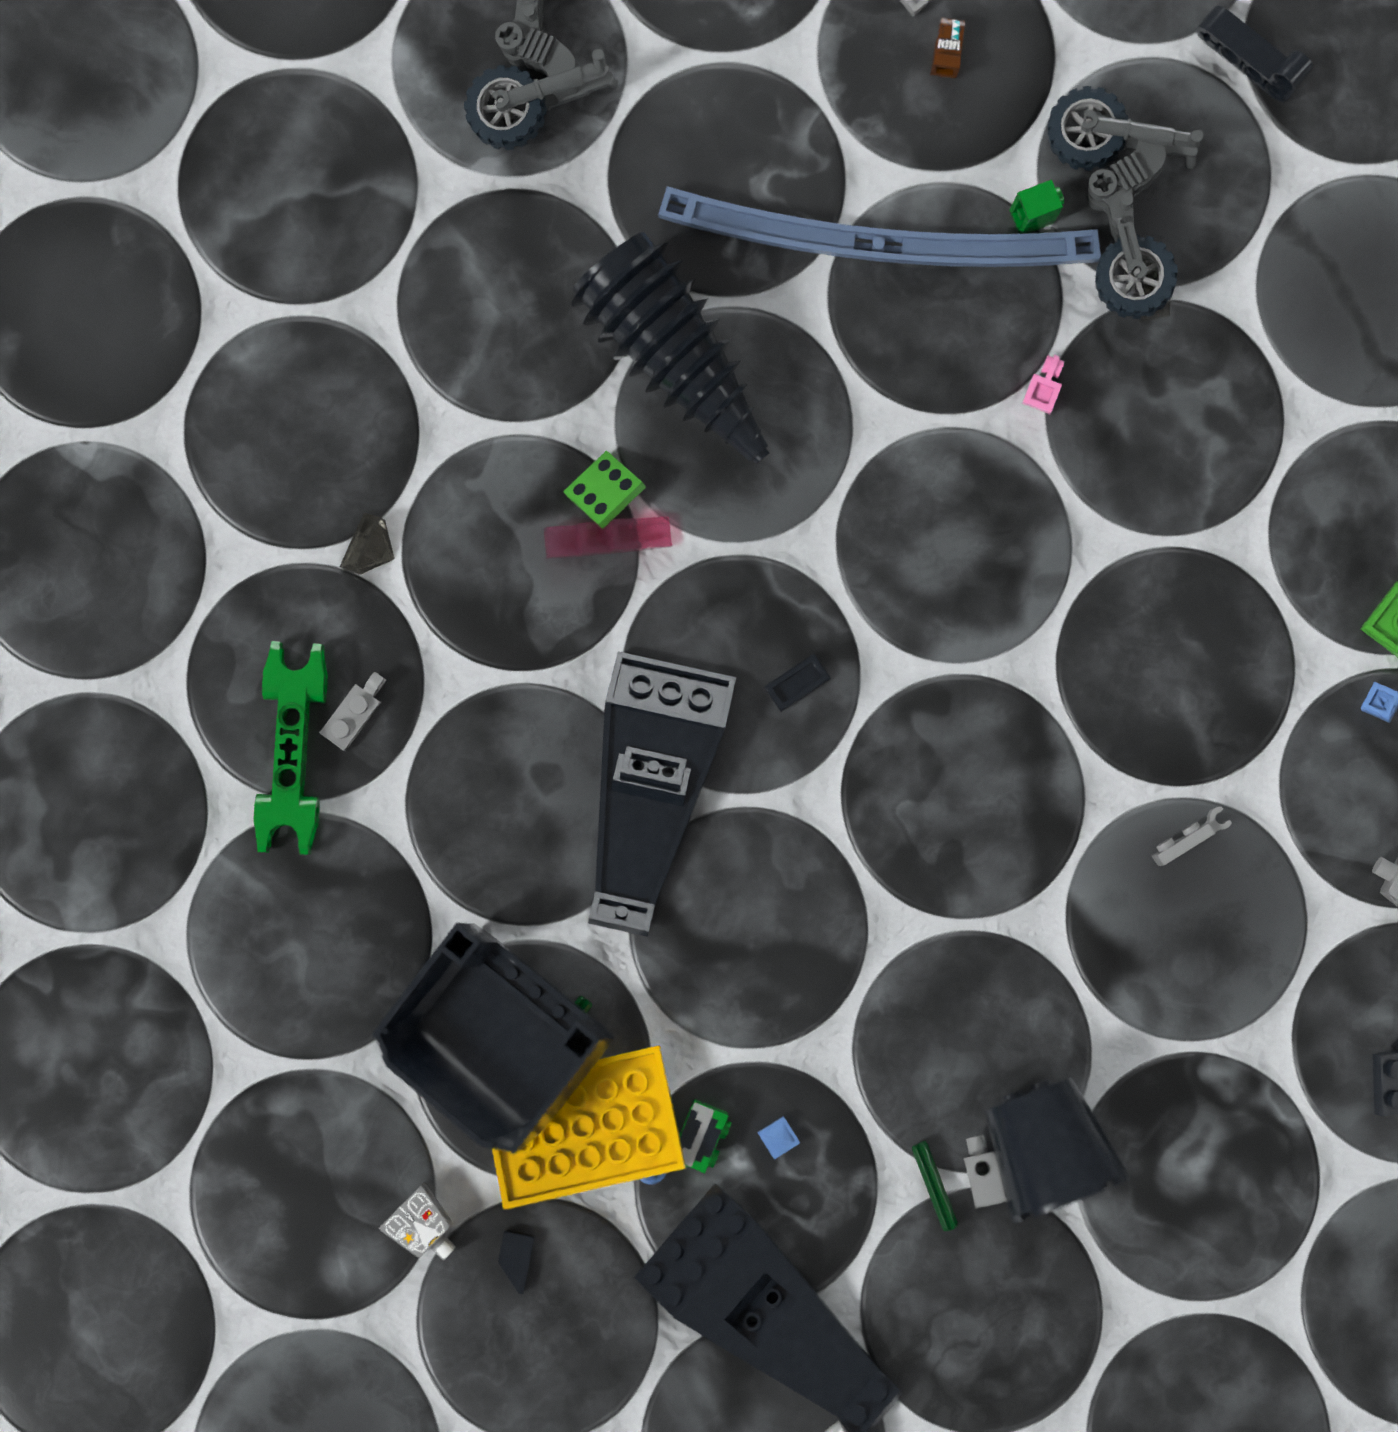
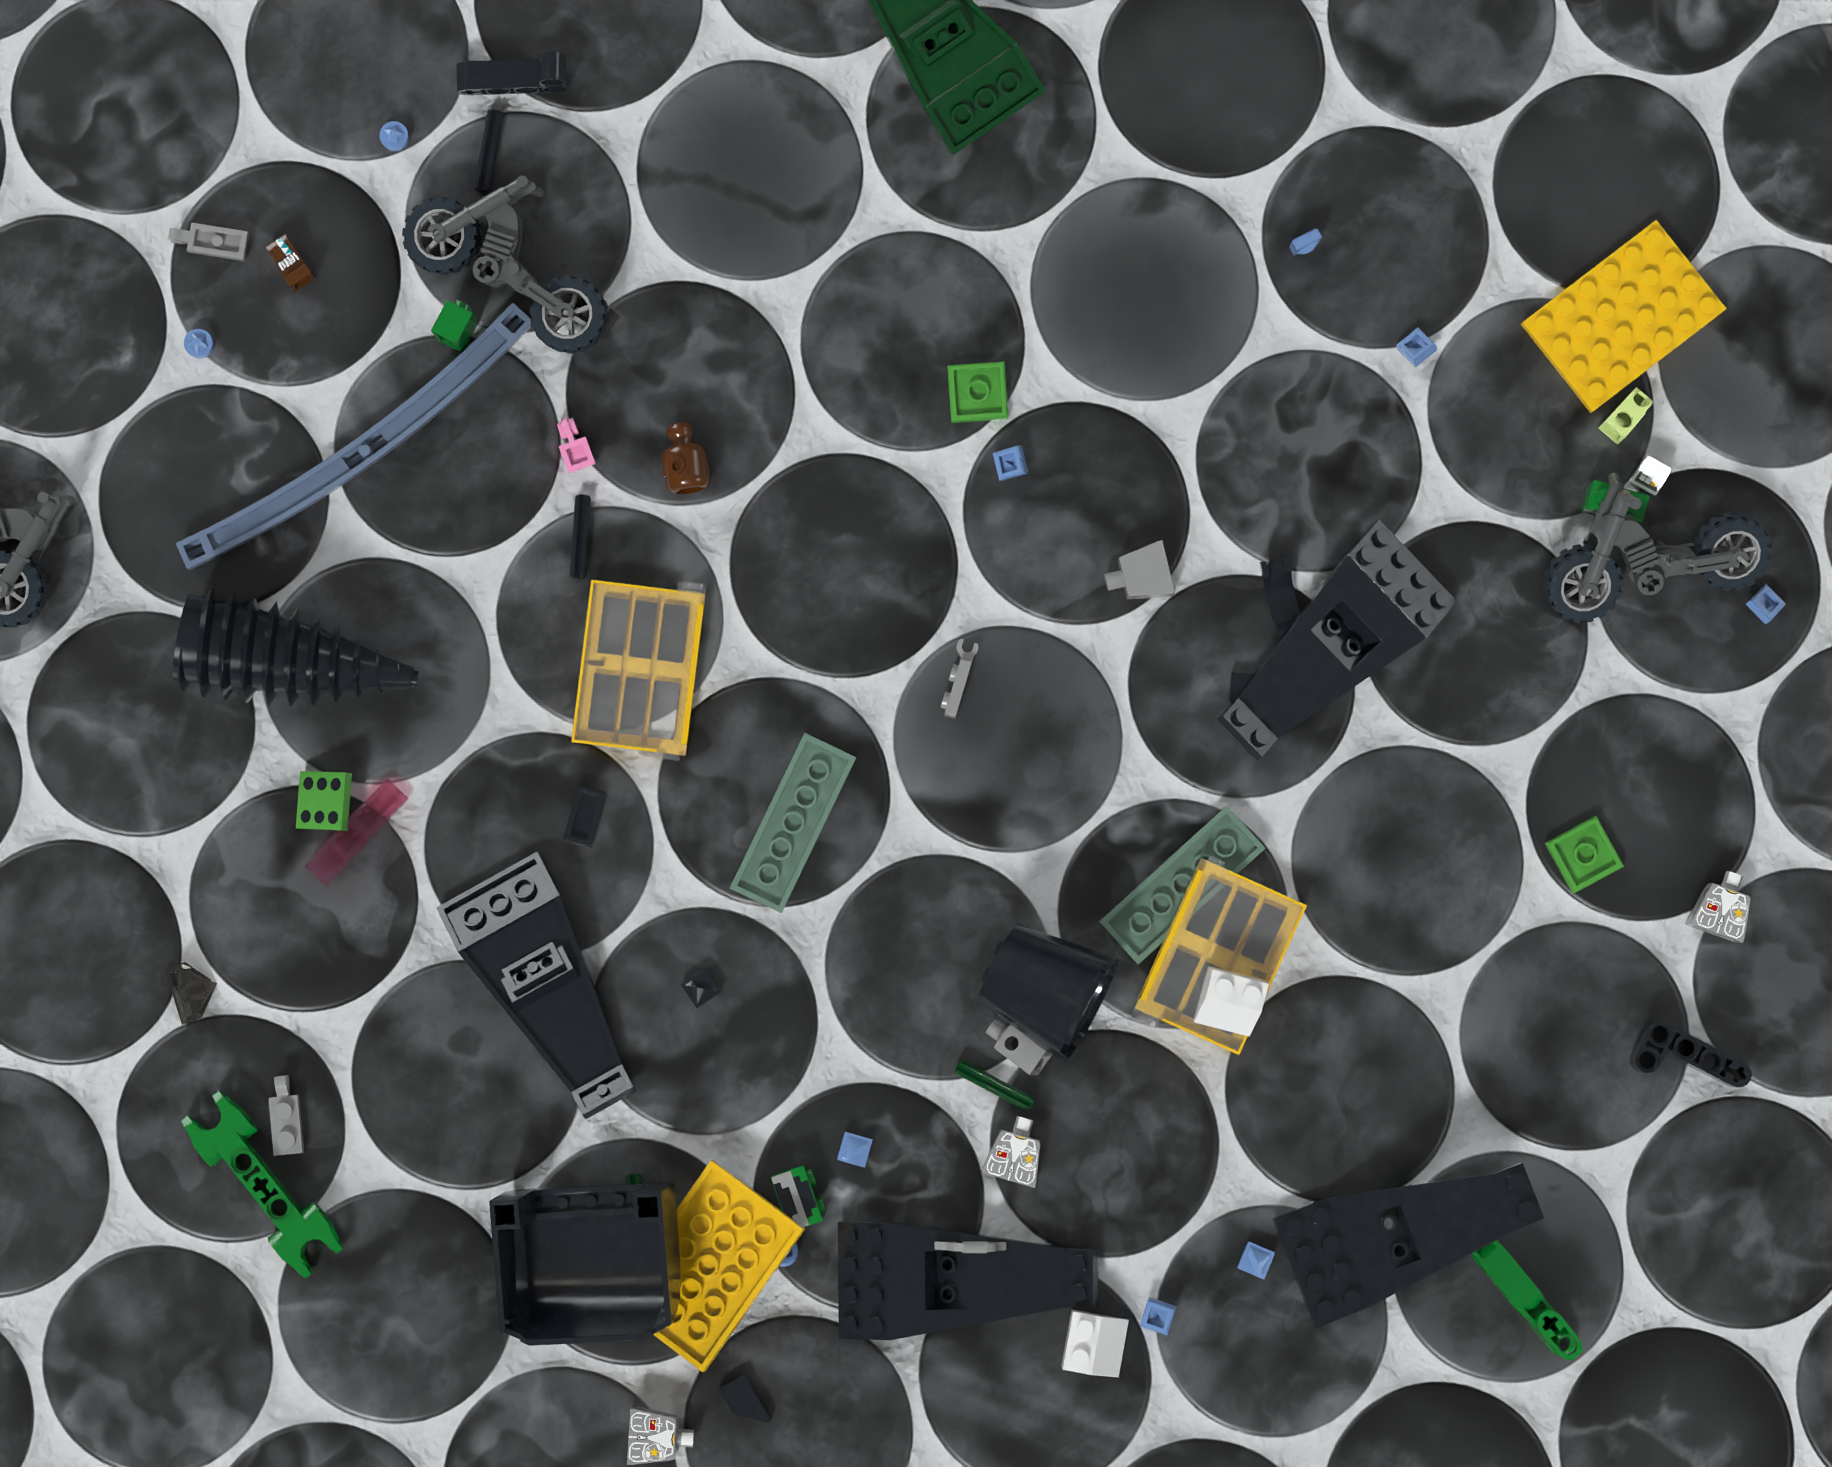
camera: 40 degrees left, 0 degrees up
none -> medium blue tile [184,329,214,359]
none -> medium blue tile [380,121,409,151]
none -> black axle [474,109,503,193]
none -> black axle [570,494,591,579]
none -> clear door [571,580,706,761]
none -> reddish brown piece [661,422,711,494]
none -> black tile [681,969,721,1008]
none -> sand green plate [730,733,856,913]
none -> light grey helmet [934,1241,1006,1253]
none -> light grey torso [981,1116,1040,1188]
none -> sand green plate [1099,806,1265,965]
none -> clear door [1131,855,1307,1055]
none -> white slope [1193,966,1269,1037]

